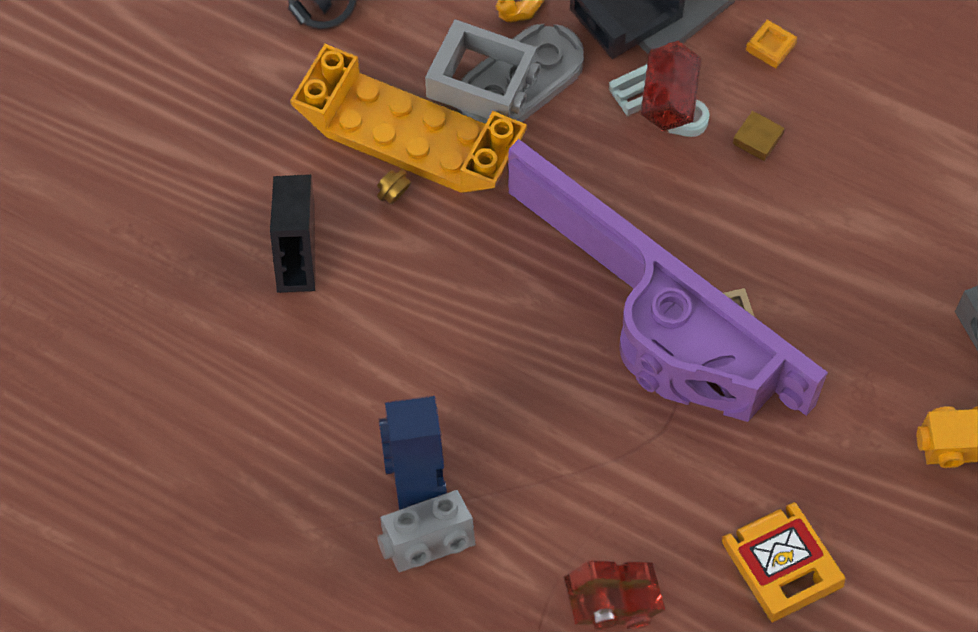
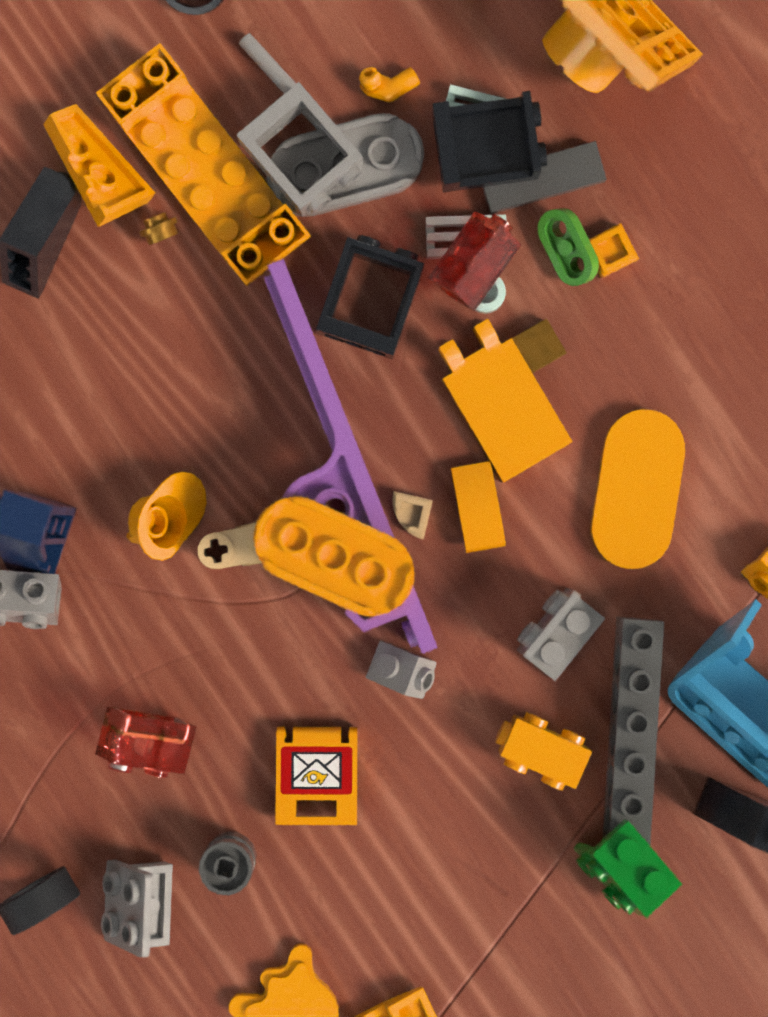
camera: 25 degrees right, 25 degrees up
none -> light orange wing [43,104,155,227]
none -> light orange piece [126,471,207,561]
none -> tan piece [198,523,261,569]
none -> light grey bar [239,33,321,130]
none -> light orange tile [253,496,414,616]
none -> black window [316,235,425,360]
none -> light grey bracket [366,640,437,699]
none -> light orange tile [438,319,573,483]
none -> light orange slope [451,461,506,553]
none -> light grey bracket [517,588,605,681]
none -> bright green plate [538,208,599,286]
none -> light orange tile [590,409,685,569]

